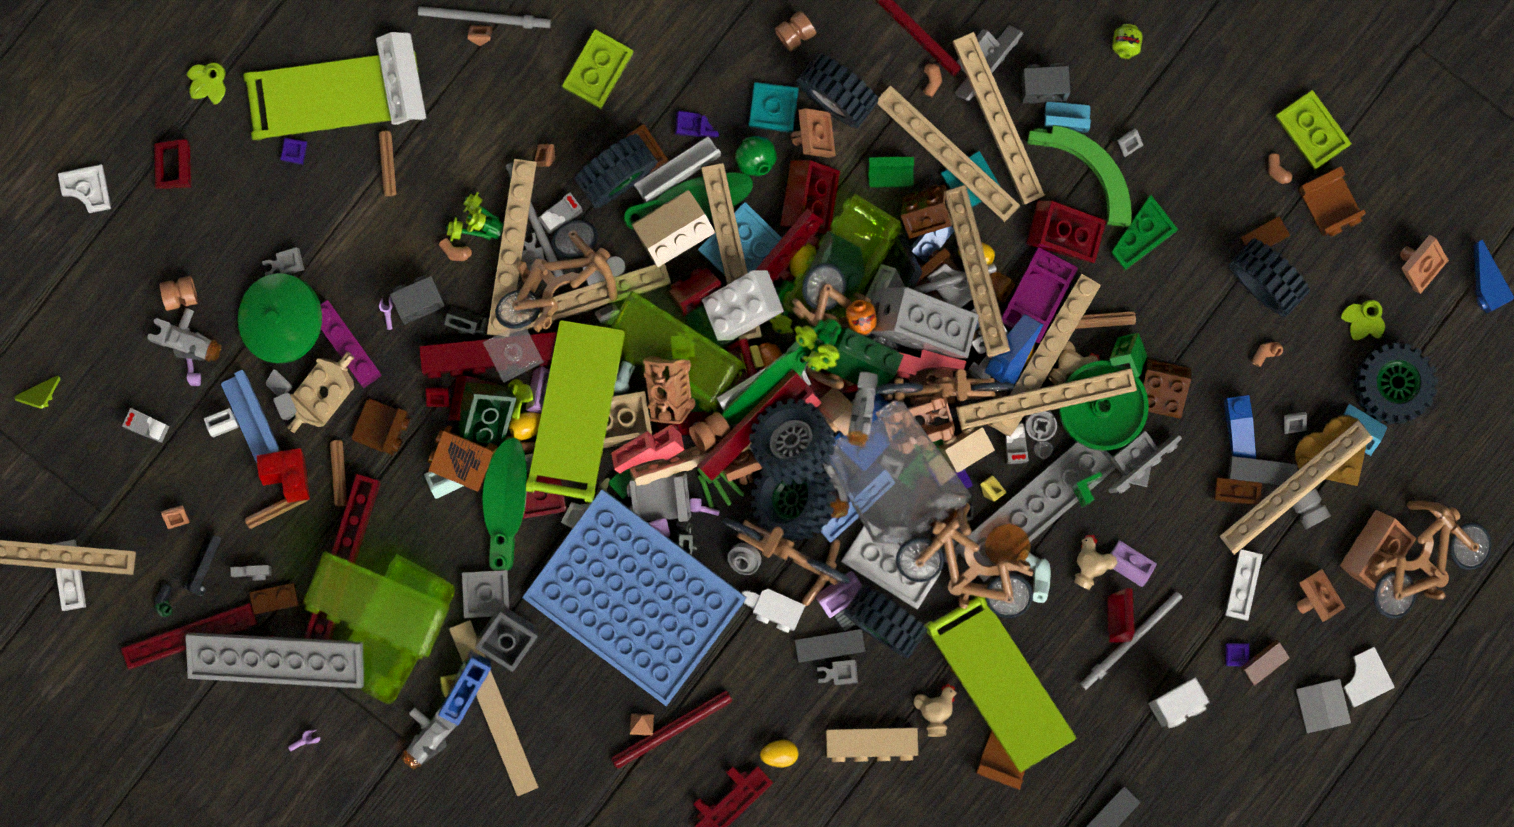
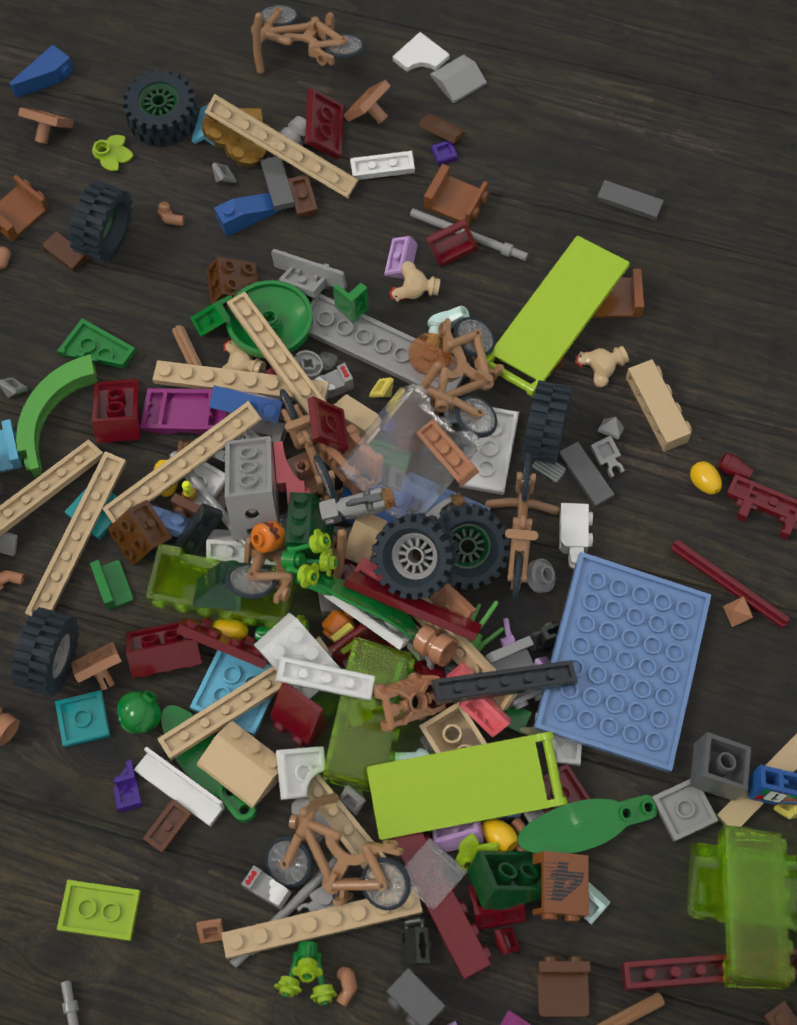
camera: 105 degrees left, 15 degrees down
black wheel [575,134,658,208] -> none
lavender slope [815,571,862,618] -> none
white brick [1148,678,1209,728] -> none
nougat slope [1340,510,1416,595] -> none
none -> piece [182,481,198,502]
none -> white tile [275,656,375,701]
none -> white tile [276,746,326,800]
none -> dark red tile [305,88,343,159]
none -> dark red tile [307,396,349,452]
none -> nougat tile [416,419,480,486]
none -> dark orange panel [424,164,489,226]
none -> black tile [431,660,578,705]
none -> light grey slope [598,417,624,439]
none -> dark red cone [718,452,753,479]

